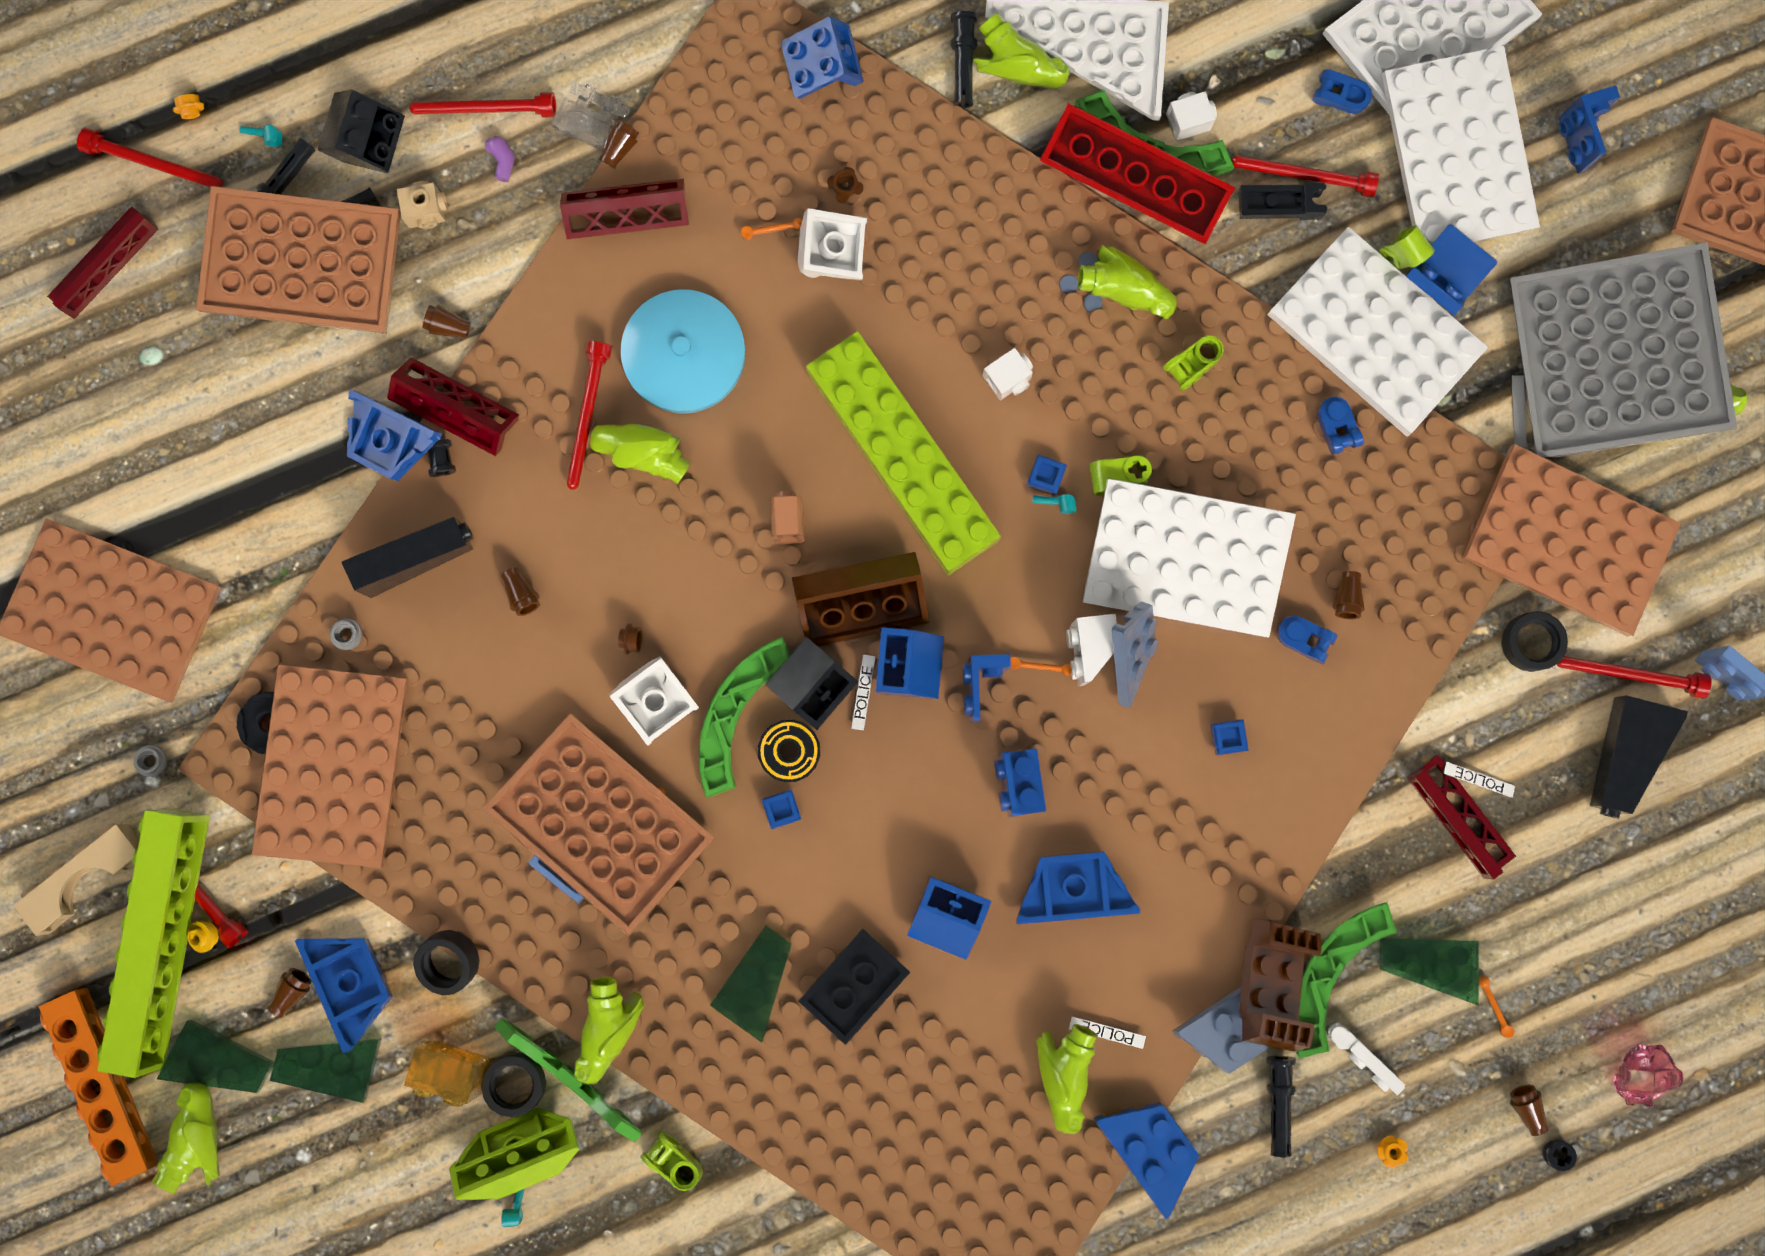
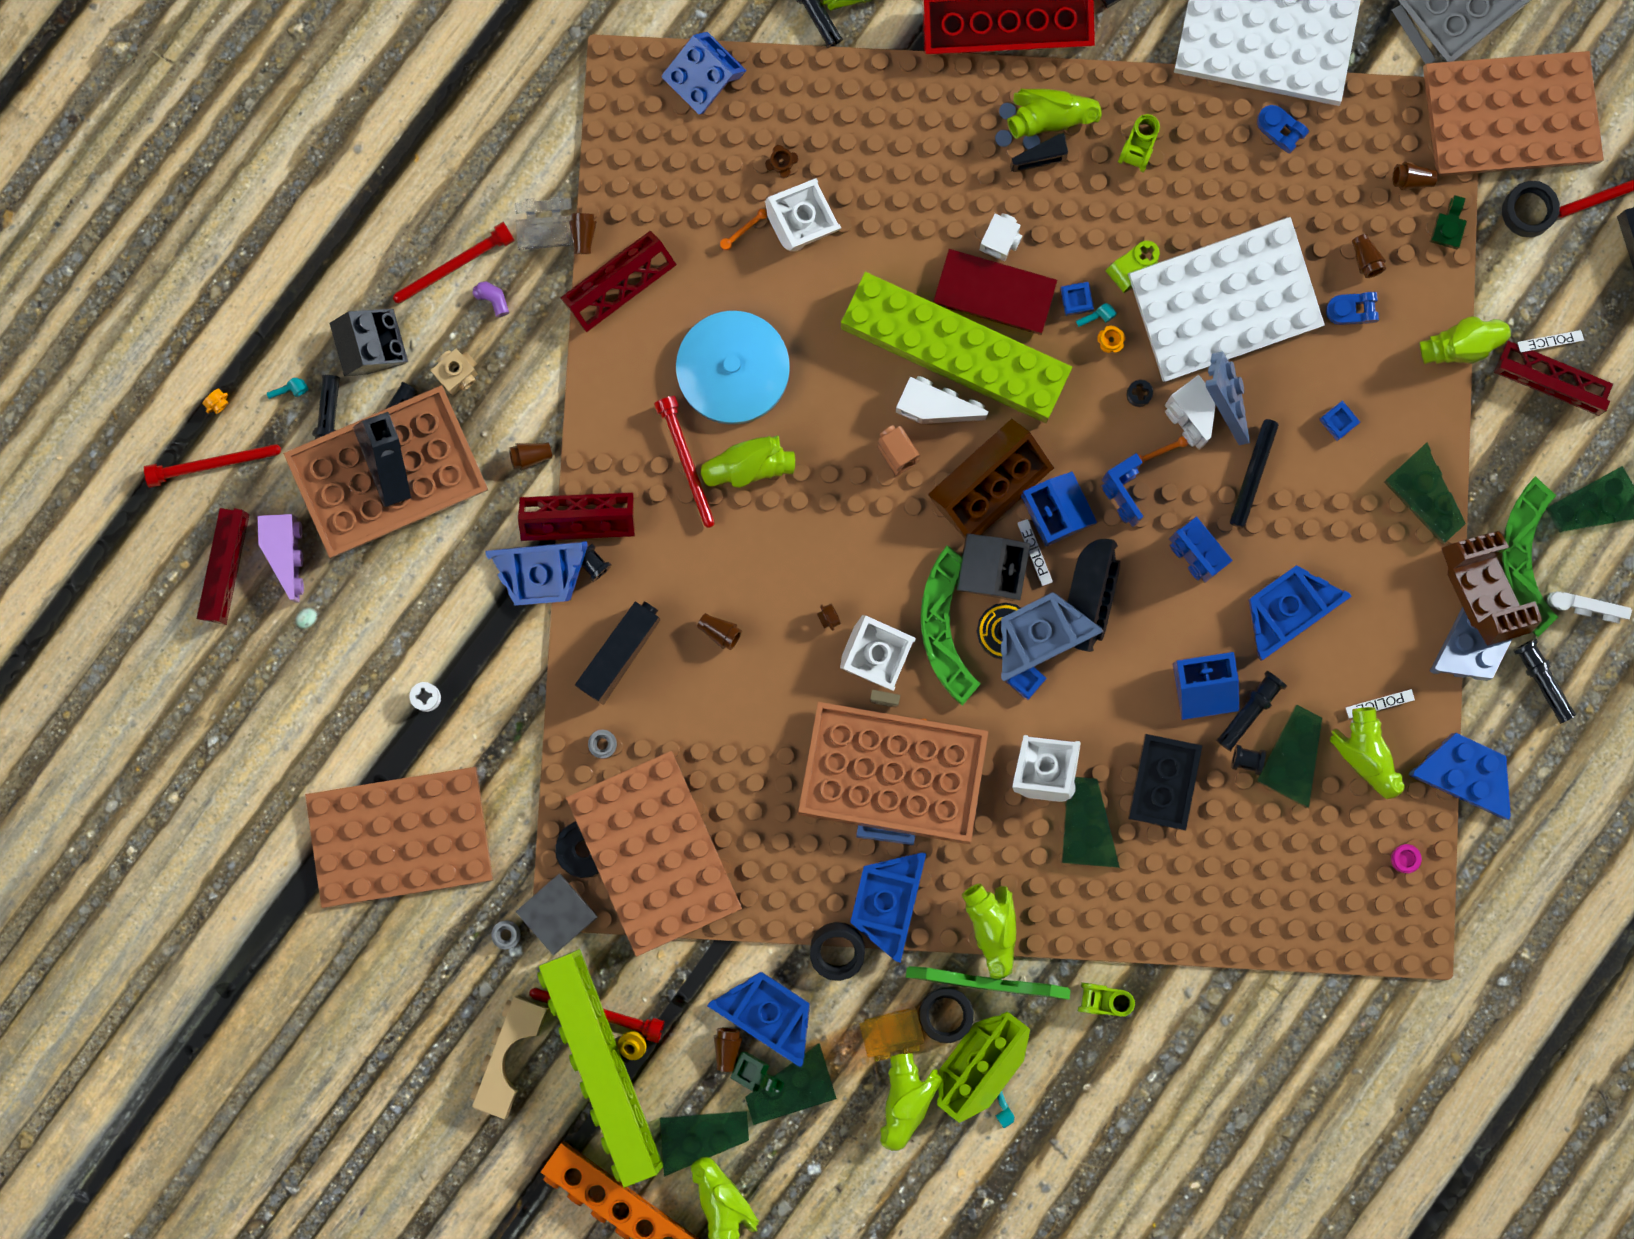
camera: 25 degrees left, 0 degrees up
none -> lavender slope [258,514,304,603]
none -> black slope [353,412,411,508]
none -> white wheel [409,682,441,712]
none -> flat silver tile [516,873,598,955]
none -> dark green plate [730,1052,784,1093]
none -> blue wing [850,853,926,963]
none -> dark tan tile [870,690,900,708]
none -> lime animal [880,1053,943,1151]
none -> white slope [896,376,989,424]
none -> dark red tile [933,249,1058,335]
none -> sand blue wing [1001,592,1103,682]
none -> black slope [1010,133,1068,172]
none -> white slope [1012,735,1081,802]
none -> black brick [1067,539,1121,652]
none -> light orange plate [1097,325,1126,353]
none -> black bush [1126,379,1153,407]
none -> black pin [1216,671,1287,752]
none -> black axle [1230,419,1279,528]
none -> black bush [1231,744,1266,776]
none -> clear green wing [1256,705,1322,808]
none -> clear green wing [1384,442,1466,544]
none -> dark pink tile [1391,844,1422,873]
none -> reddish brown cone [1392,162,1437,190]
none -> lime animal [1419,316,1511,364]
none -> dark green plate [1430,195,1467,250]

